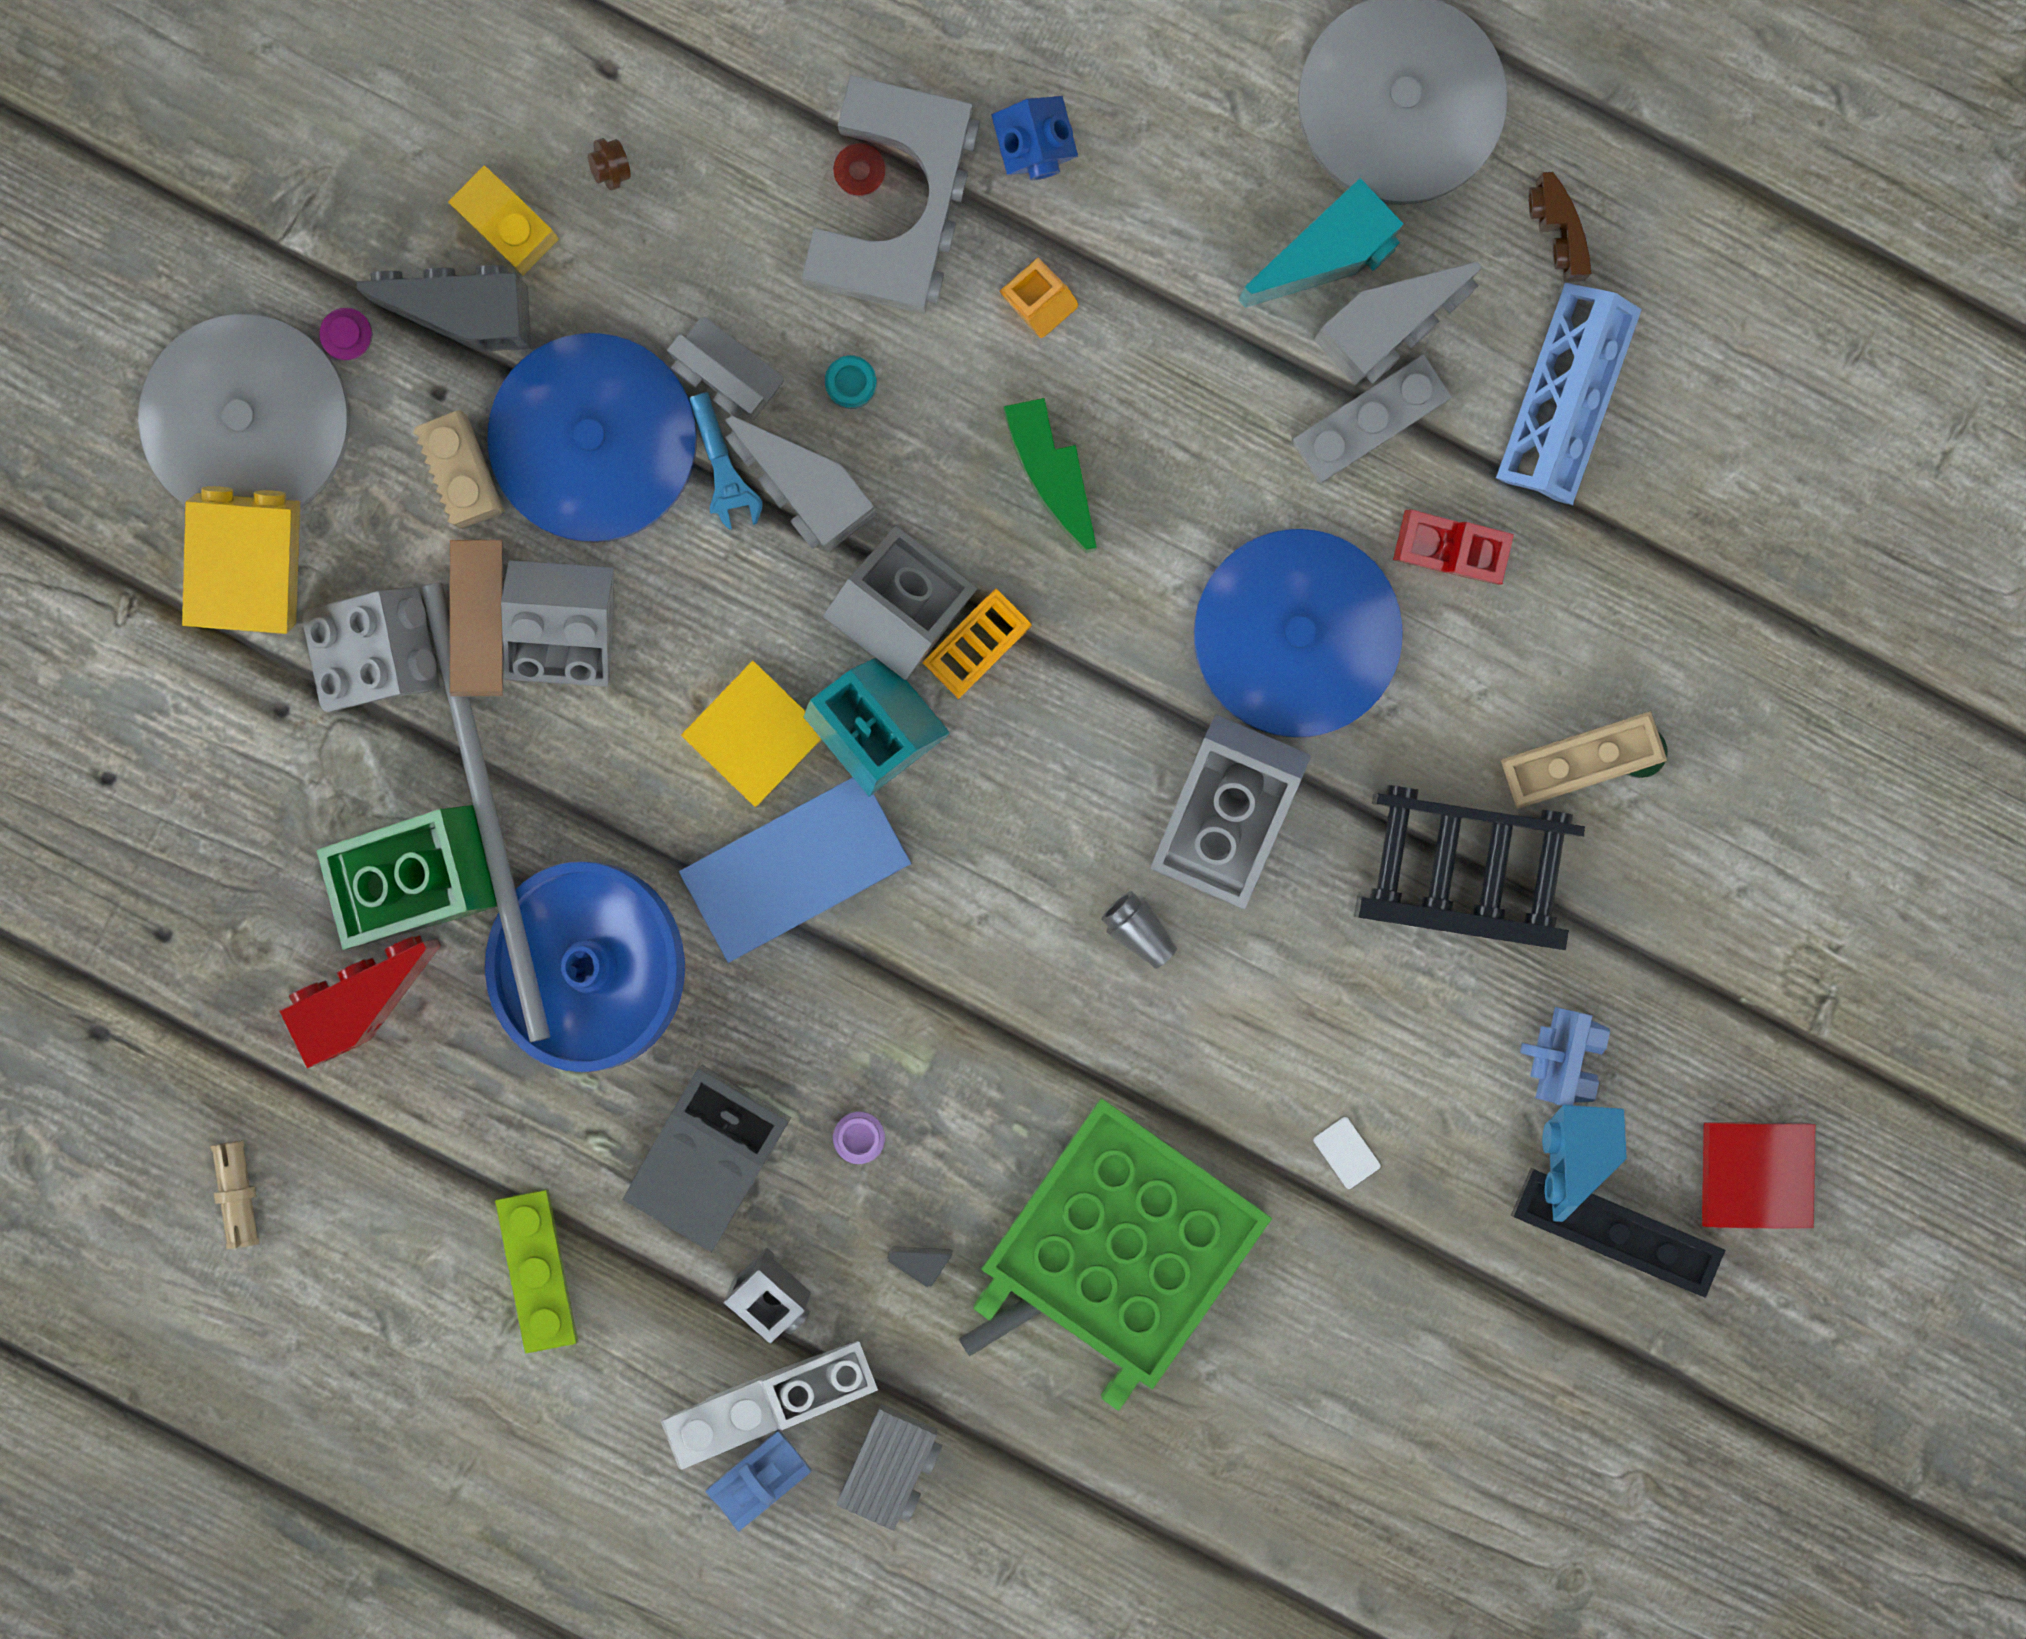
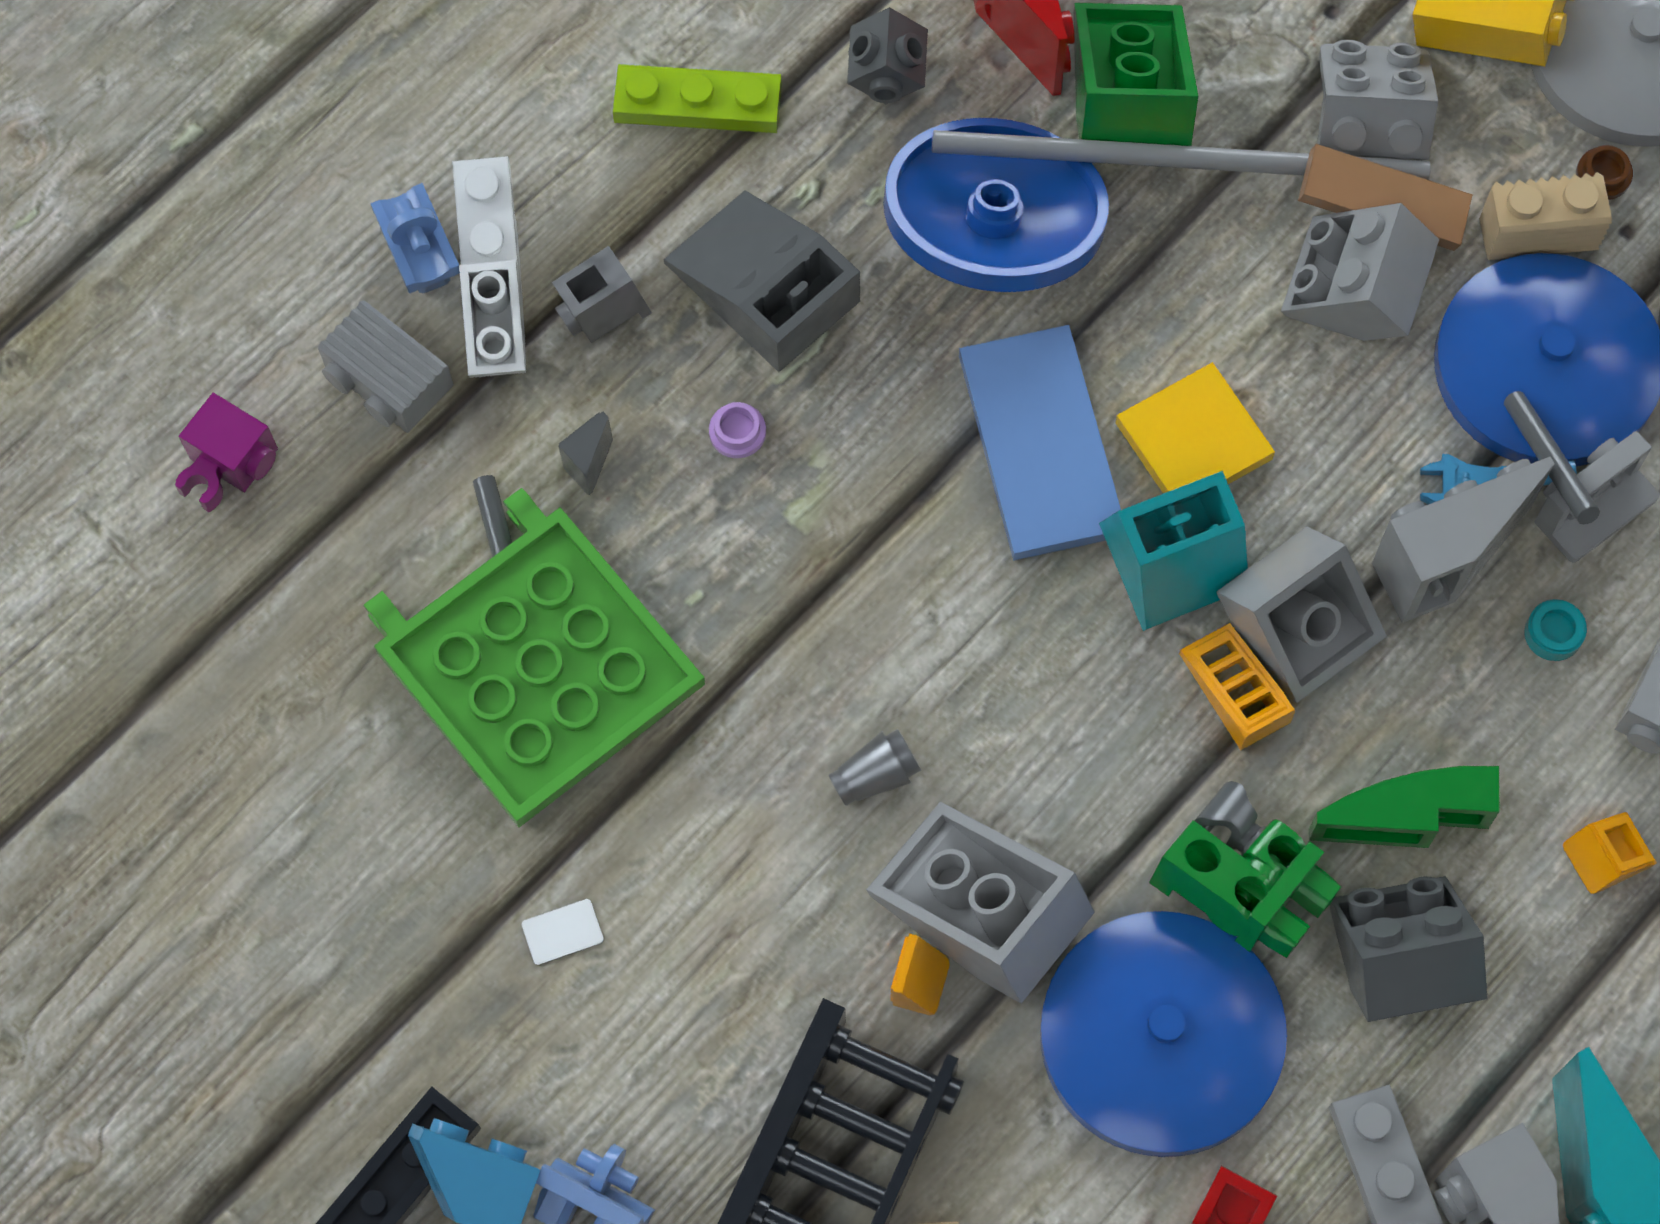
camera: 110 degrees right, 20 degrees down
none -> magenta brick [175,392,278,512]
none -> dark grey brick [847,7,928,105]
none -> light orange slope [890,933,950,1016]
none -> green hips [1149,781,1341,958]
none -> dark grey slope [1329,876,1487,1022]
none -> dark grey bar [1504,391,1600,525]
none -> reddish brown plate [1576,145,1633,200]

